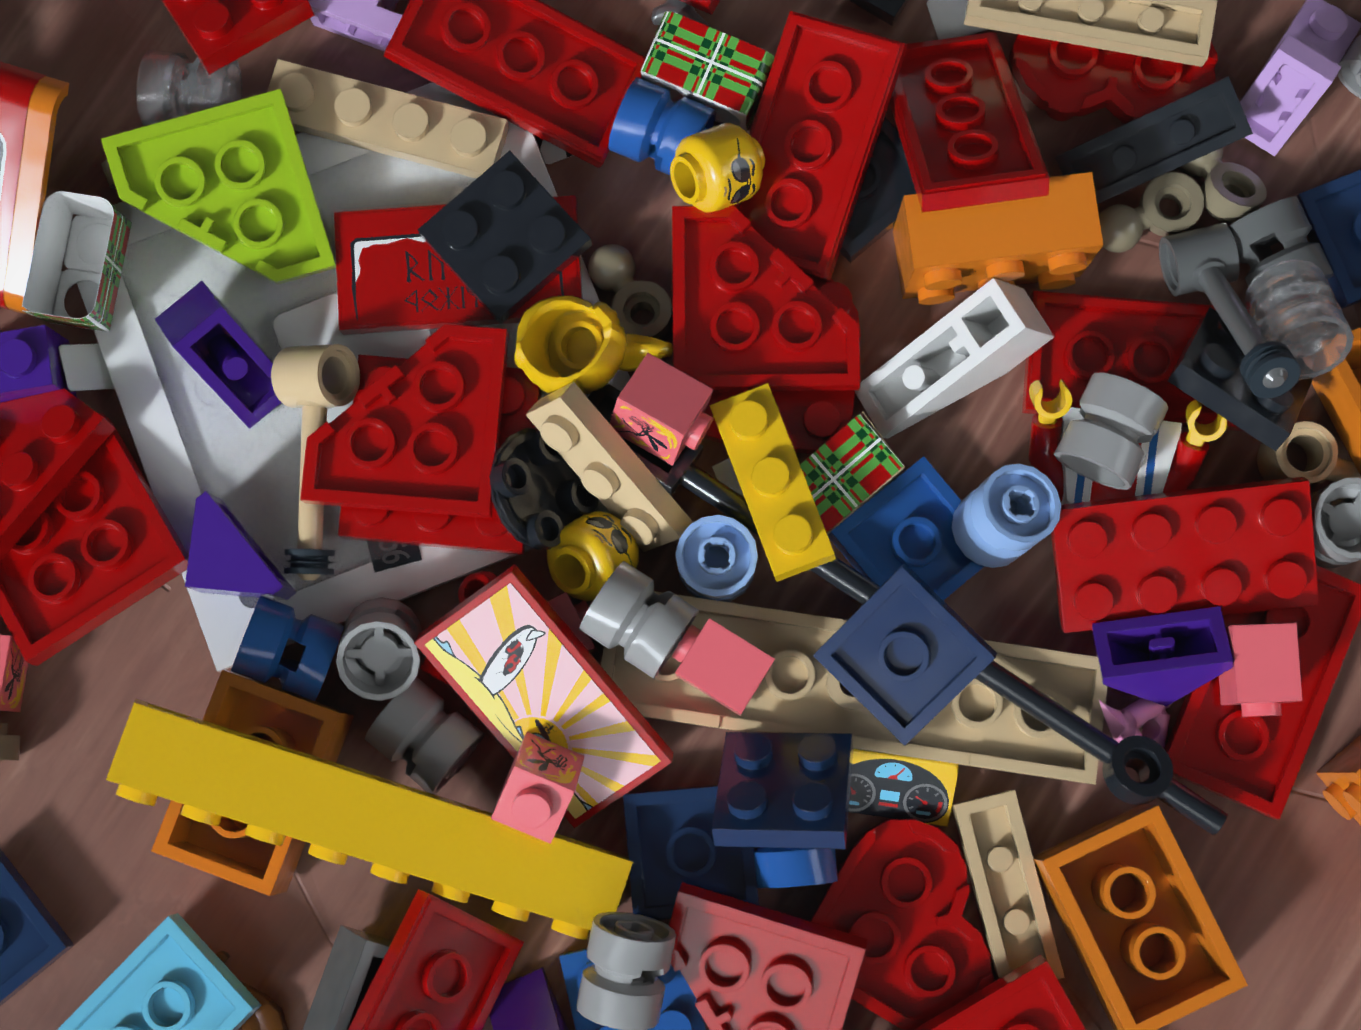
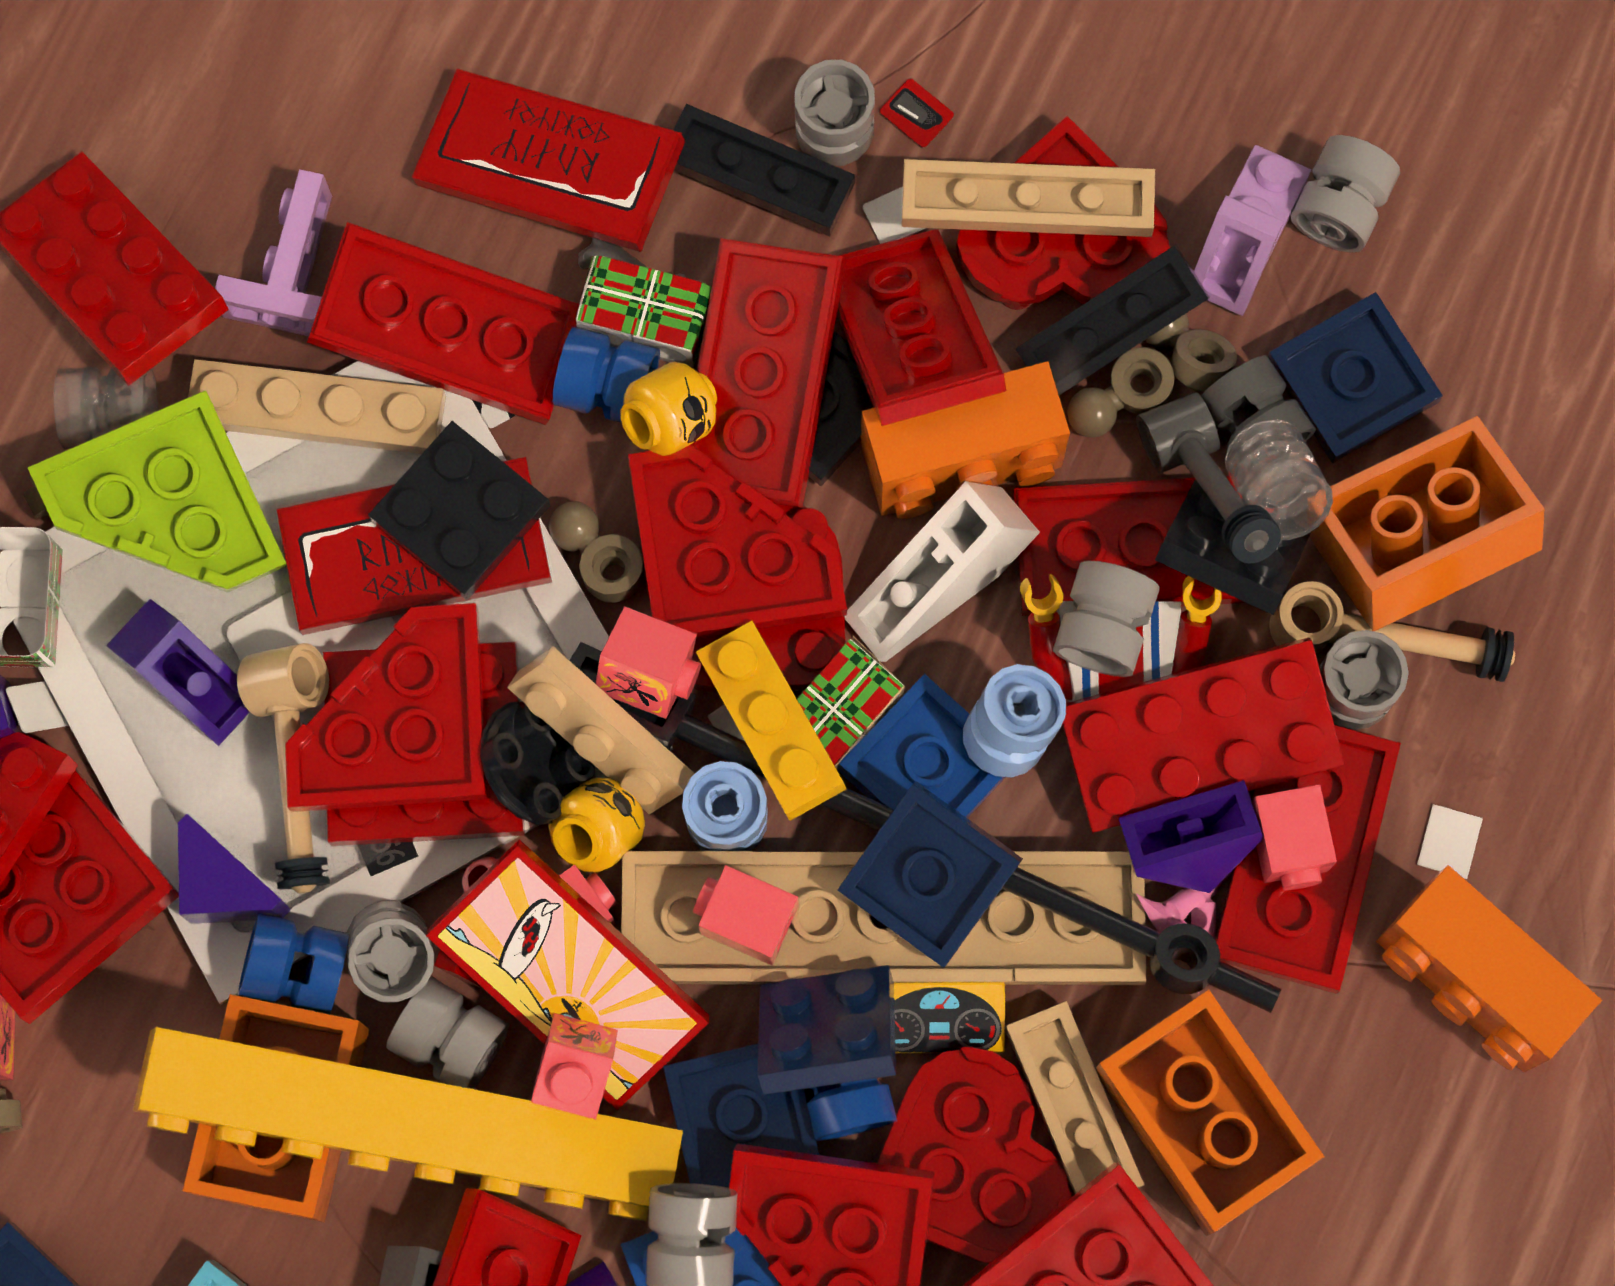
camera: 15 degrees left, 5 degrees down
yellow hair [514,296,673,394] -> none
light grey wheel [579,561,699,679] -> none

